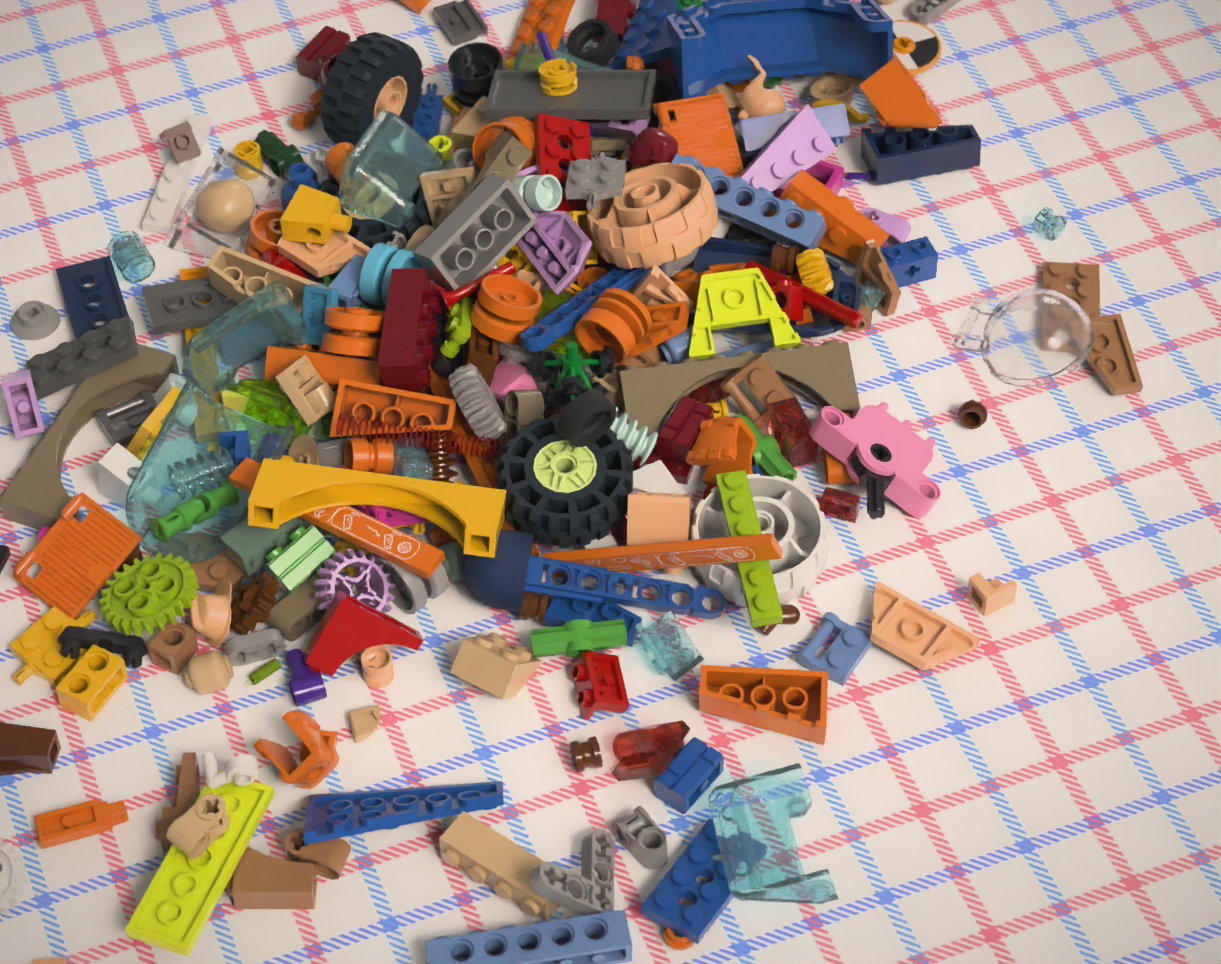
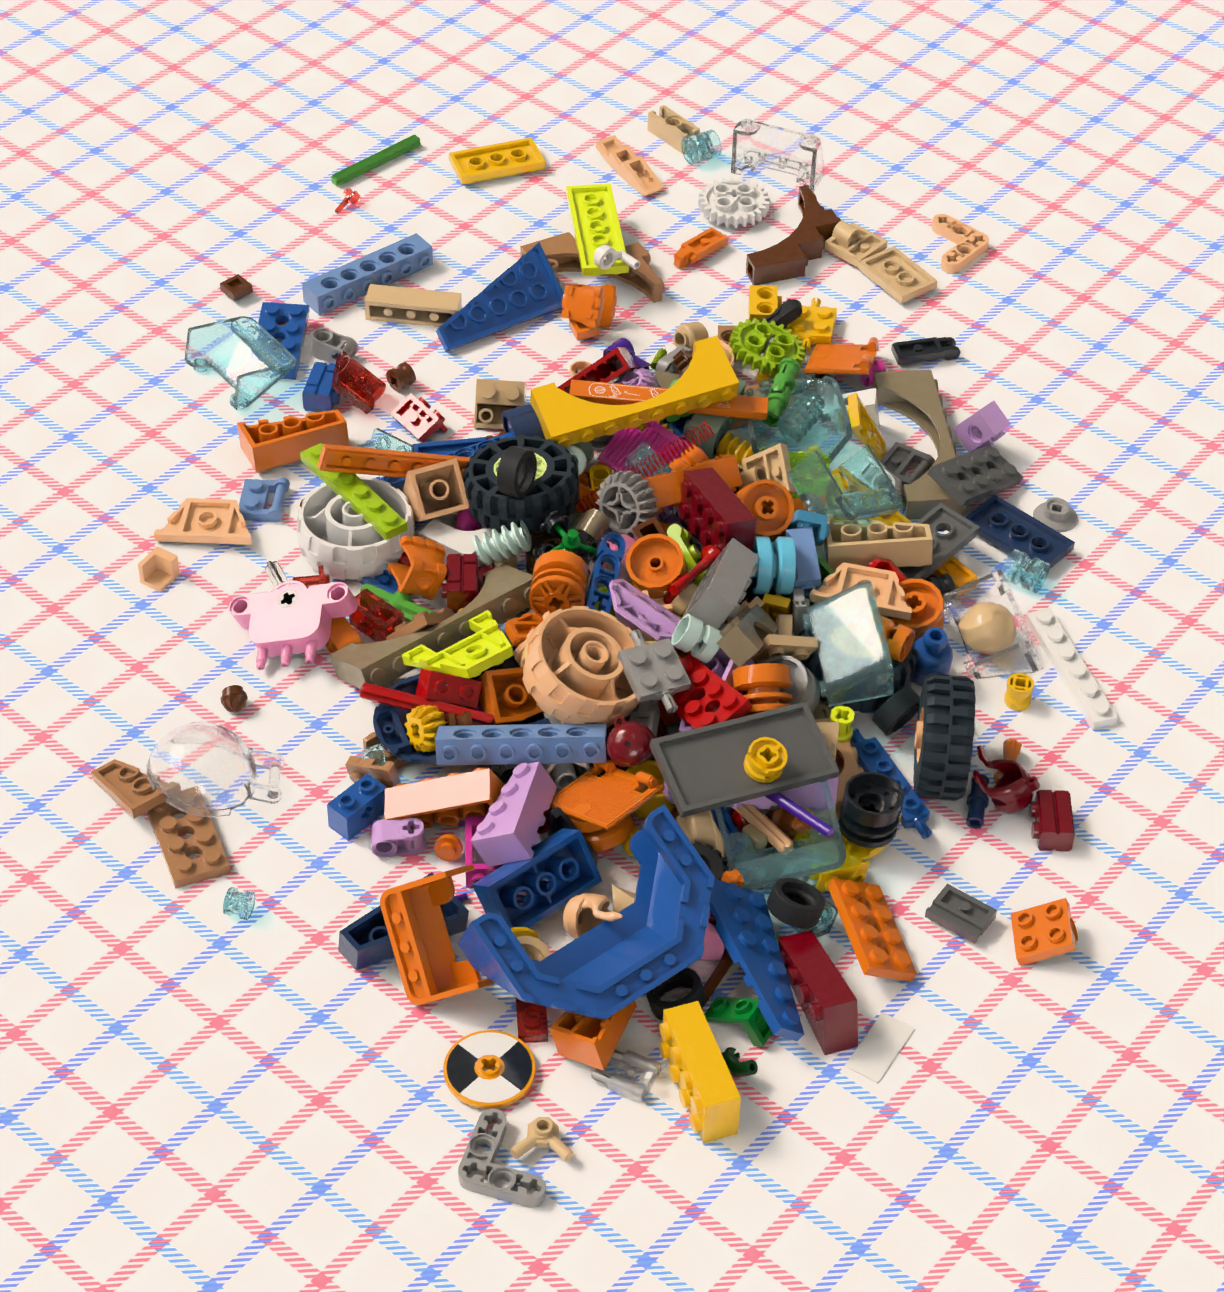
camera: 150 degrees right, 5 degrees down
bracket [159,121,202,164] -> none
tan piece [166,794,230,859] -> none
blue bracket [218,430,252,467] -> none
dark green piece [254,129,318,181] -> none
yellow torso [280,184,352,244] -> none
tan tile [348,705,380,743] -> none
light grey beam [529,828,615,916] -> none
bright green piece [531,619,628,658] -> none

